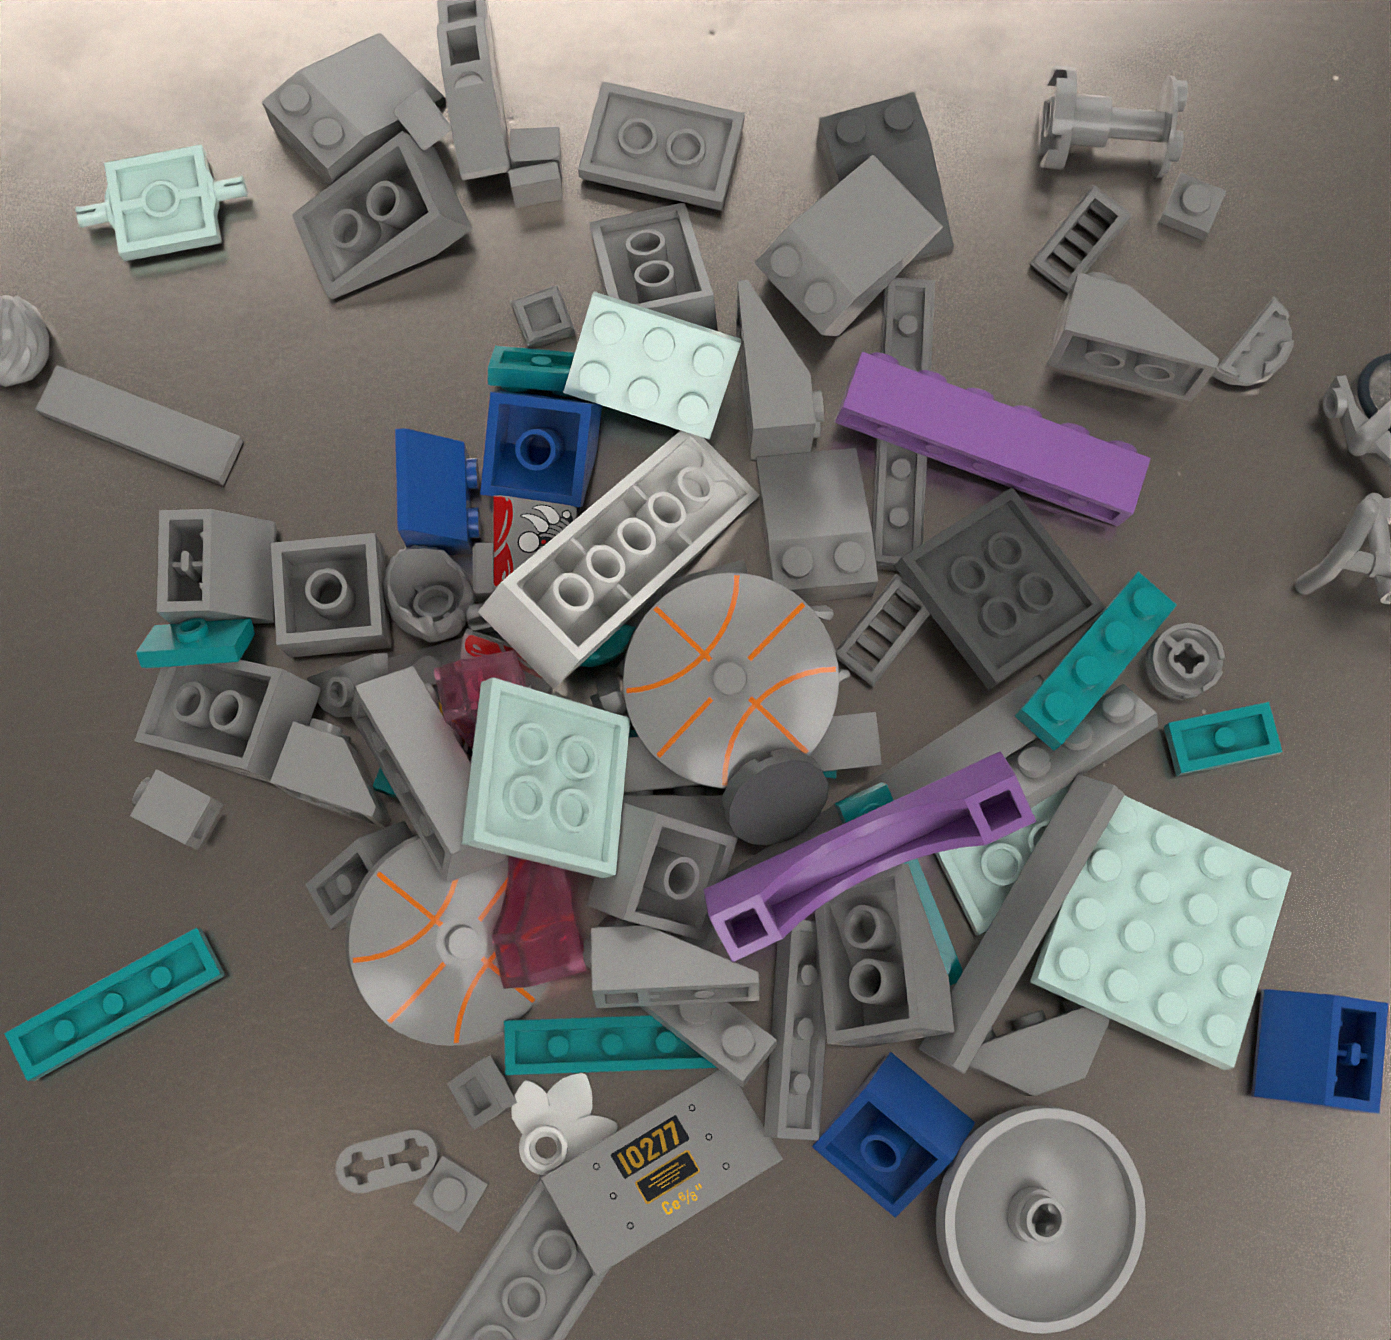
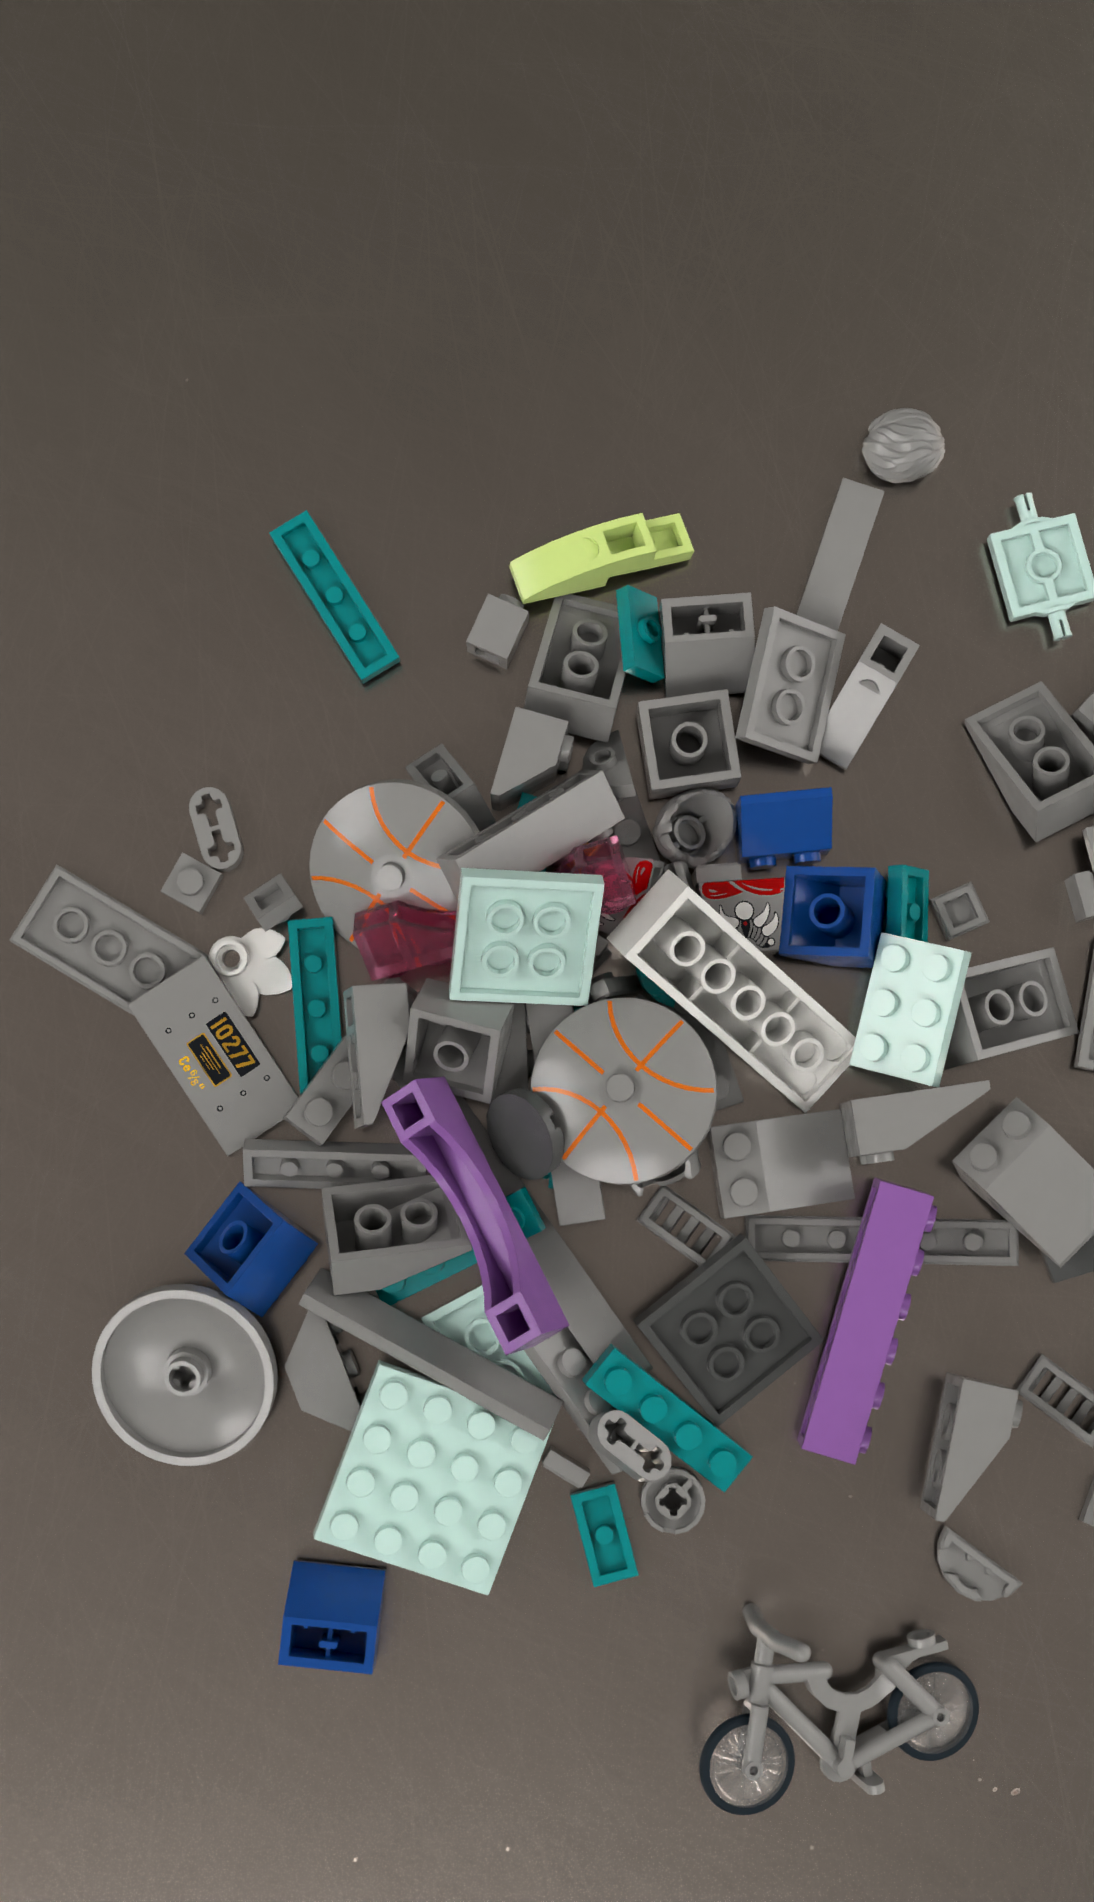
camera: 85 degrees right, 5 degrees up
none -> yellowish green slope [509,513,694,604]
none -> light grey tile [542,1445,591,1489]
none -> light grey beam [589,1410,671,1482]
none -> light grey plate [735,606,846,764]
none -> light grey slope [819,623,920,770]

